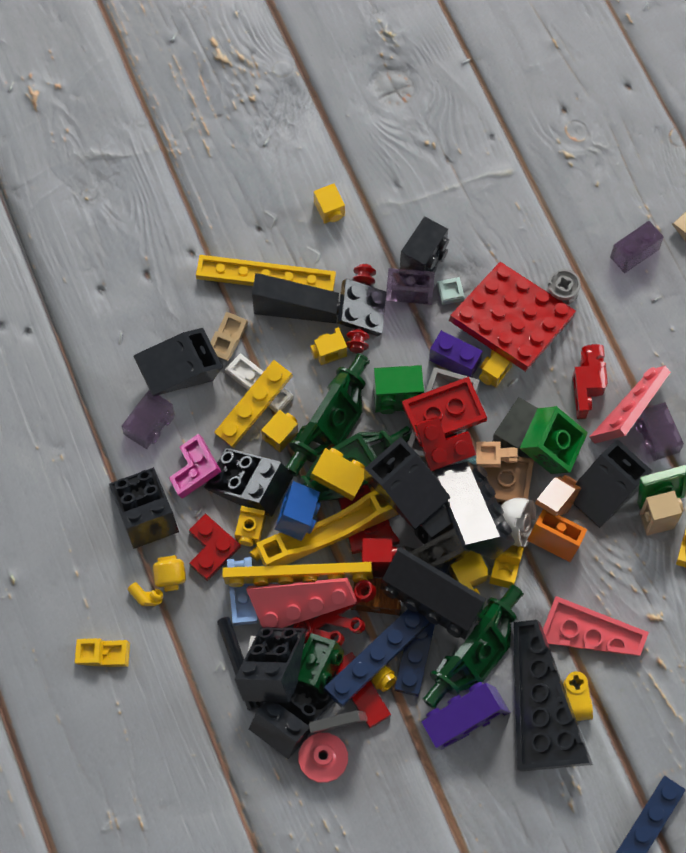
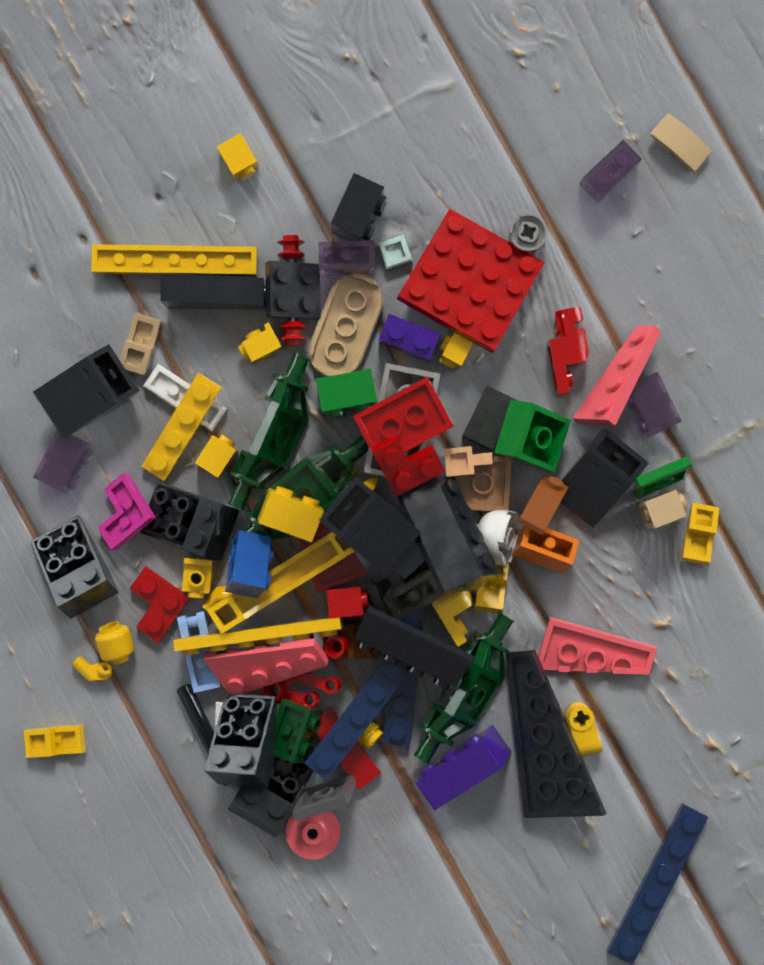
camera: 10 degrees left, 20 degrees up
none -> tan tile [309,273,383,377]

